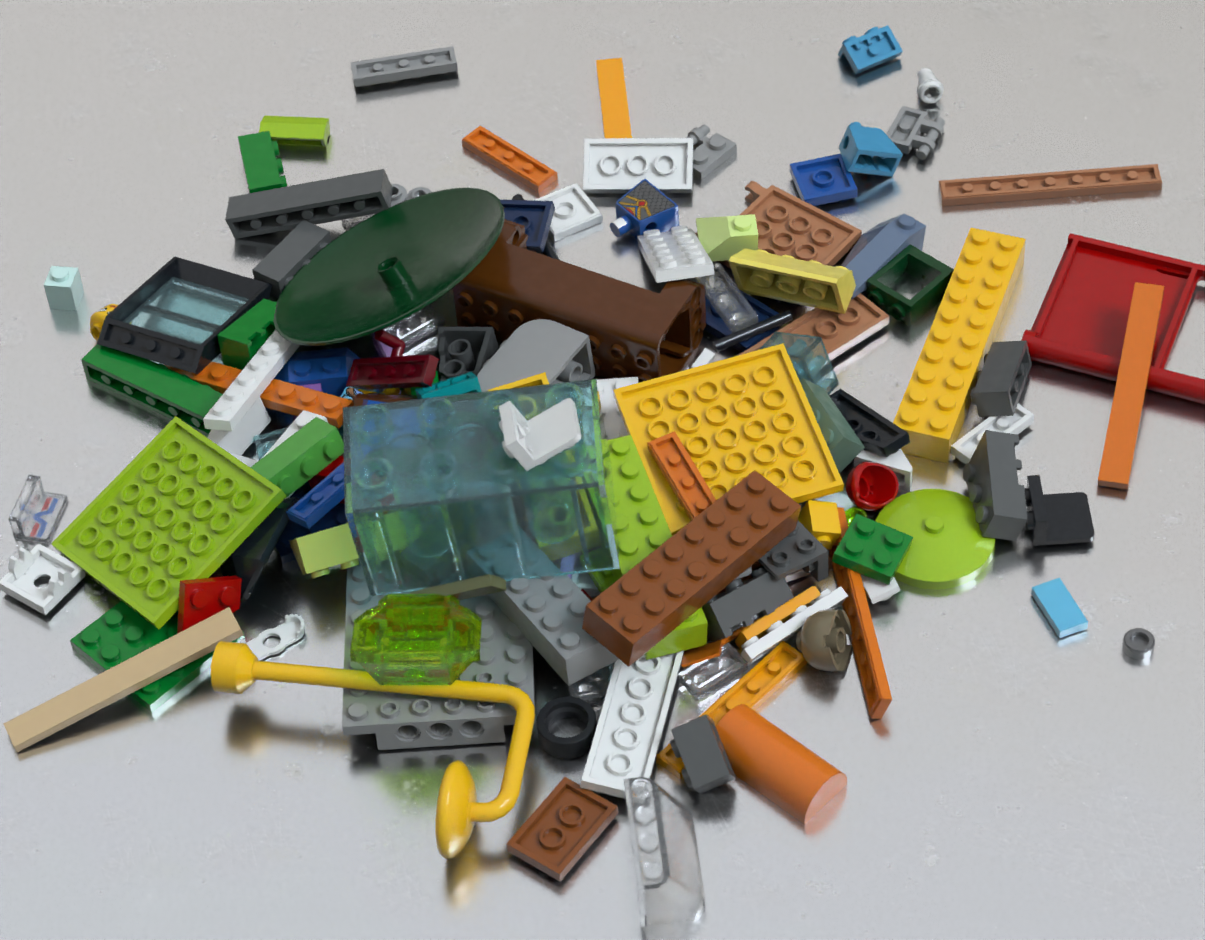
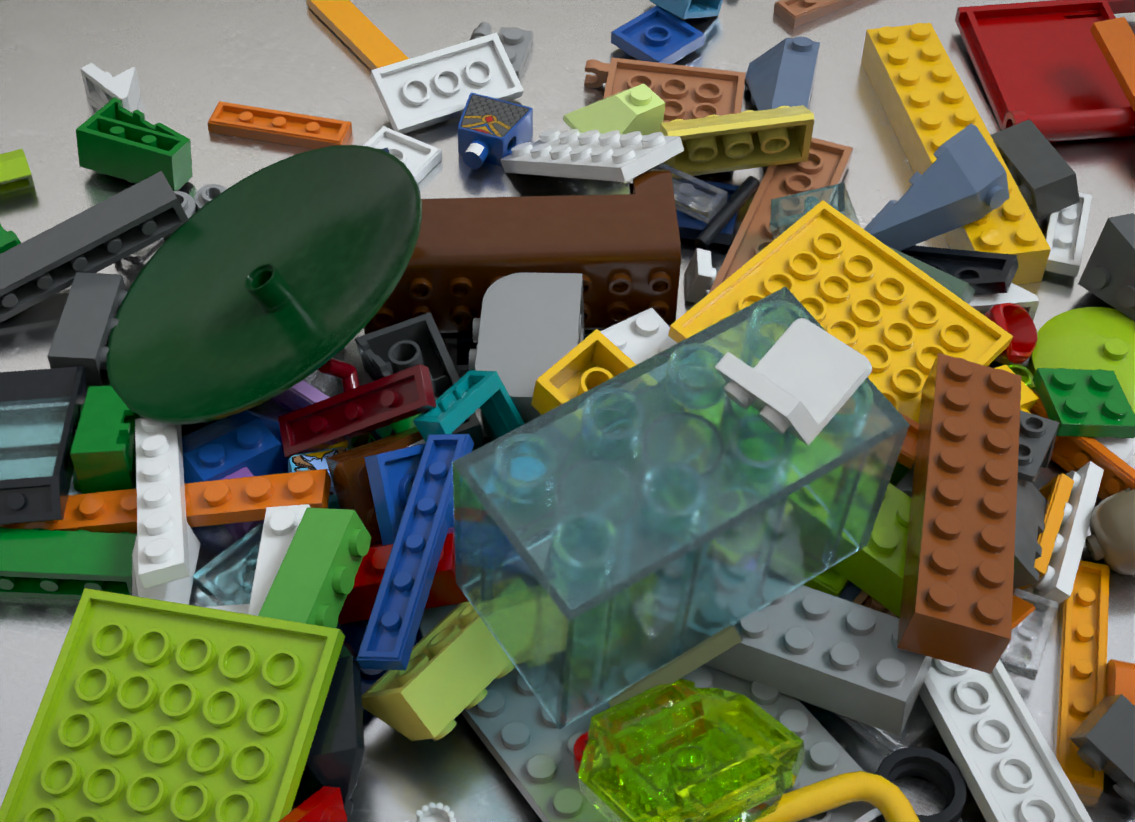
camera: 35 degrees left, 0 degrees up
light grey plate [350,46,458,87] -> none
dark green window [866,244,954,327] -> none
none -> green wedge [76,97,193,191]
none -> white slope [80,62,141,113]
none -> sand blue wedge [864,123,1009,251]

